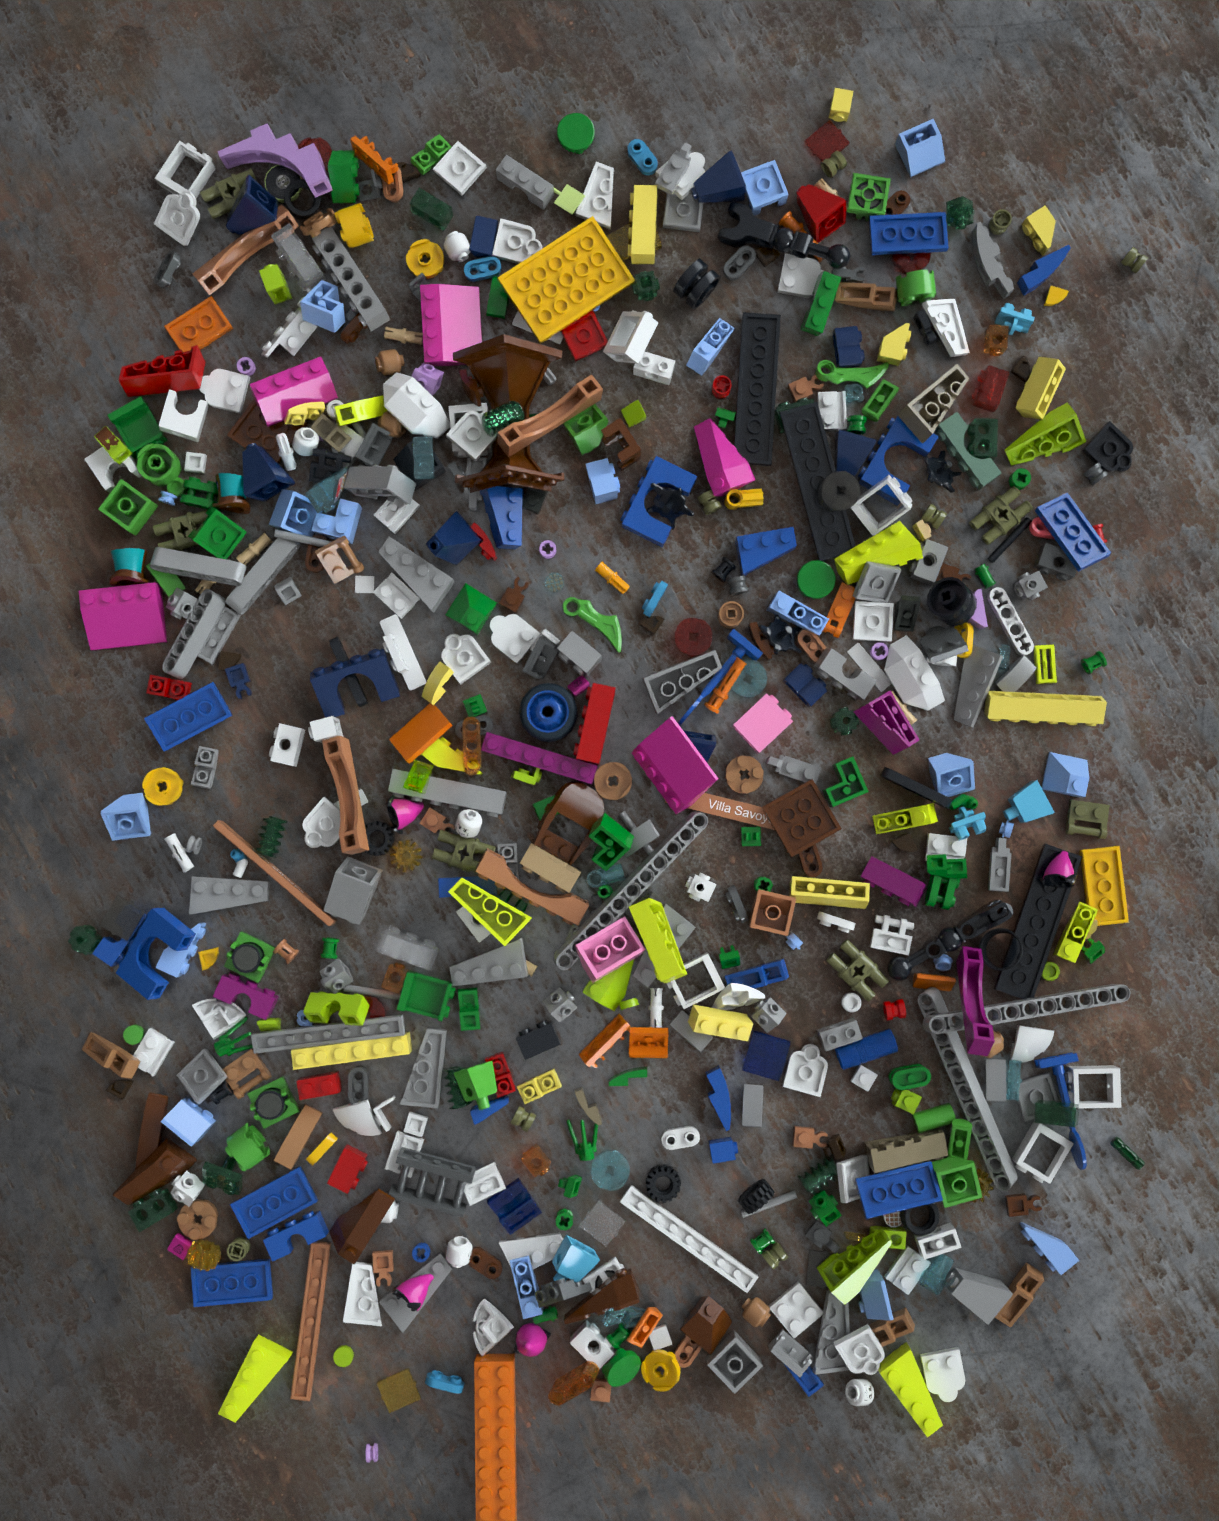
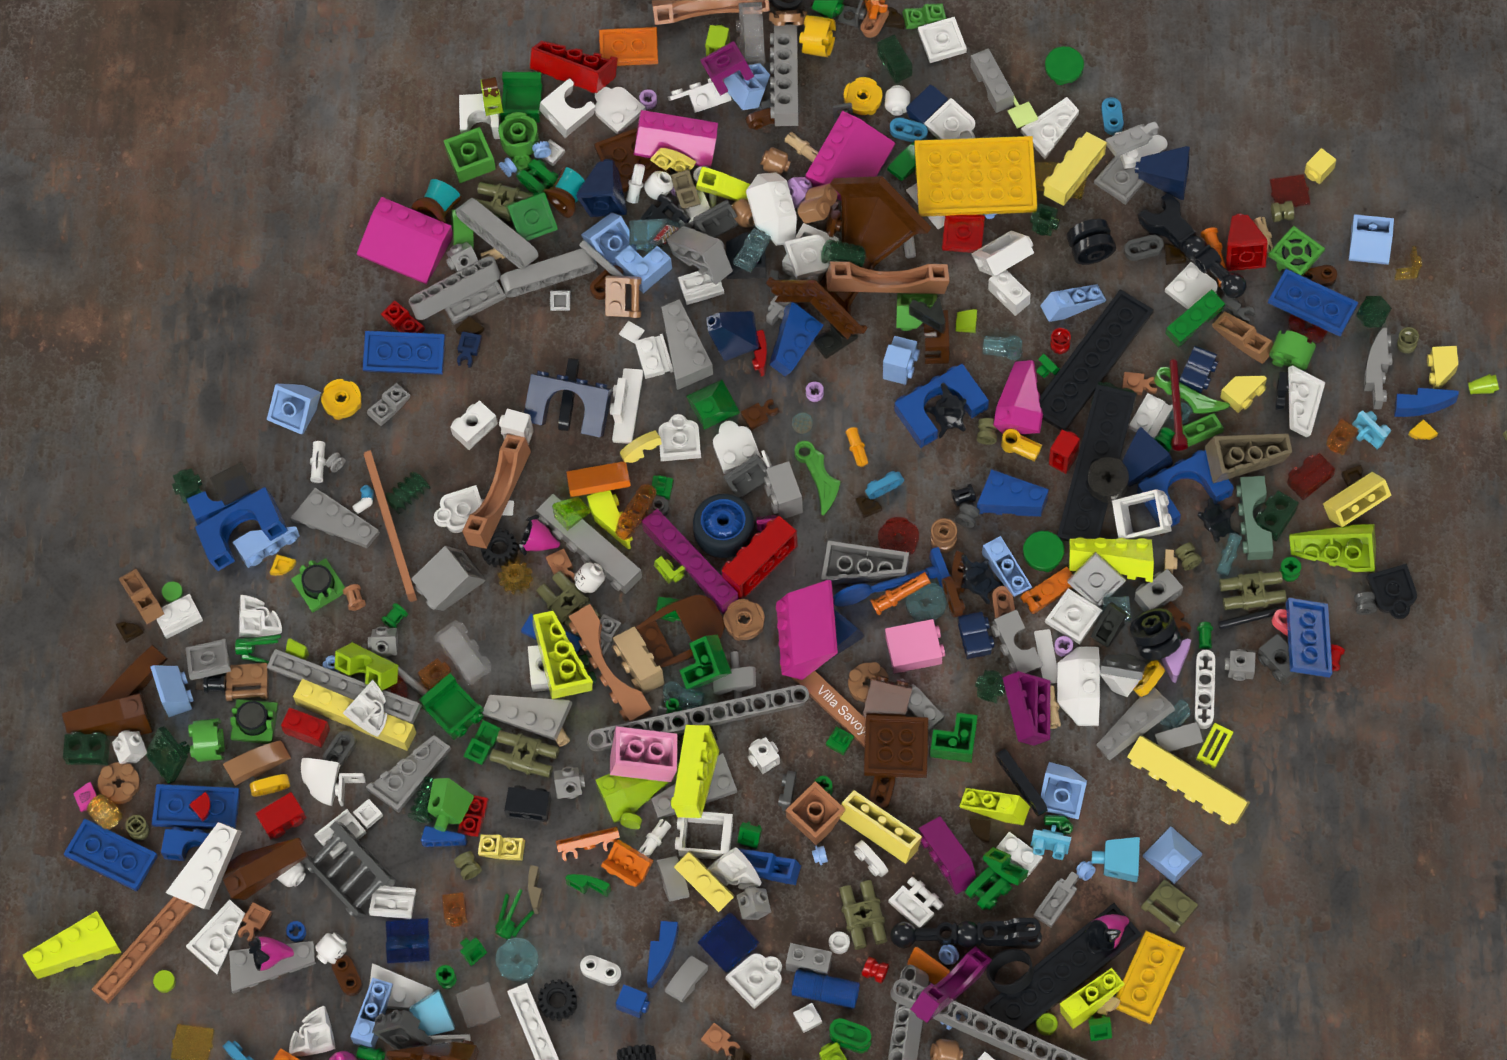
camera: 35 degrees right, 20 degrees down
magenta arch [213,972,279,1020] -> none
tan pin [236,533,273,566] -> none
light blue panel [741,160,789,216] -> none
green bush [1081,651,1107,674] -> none
none -> white wedge [166,822,242,910]
none -> red tile [189,792,211,821]
none -> white brick [343,680,387,737]
none -> olive pin [490,730,560,778]
none -> light blue bush [532,141,551,159]
none -> magenta panel [700,41,754,96]
none -> medium nougat brick [798,183,838,224]
none -> bracket [863,675,912,718]
none -> pearl dark grey slope [909,298,945,333]
none -> reddish brown plate [941,576,965,618]
none -> clear light blue piece [983,336,1023,360]
none -> red brick [1049,429,1080,474]
none -> clear light blue tile [1102,596,1131,622]
none -> dark red piece [1169,359,1188,451]
none -> clear light blue pin [1216,533,1242,576]
none -> clear yellow bracket [1395,246,1422,280]
none -> lime cone [1468,374,1499,395]

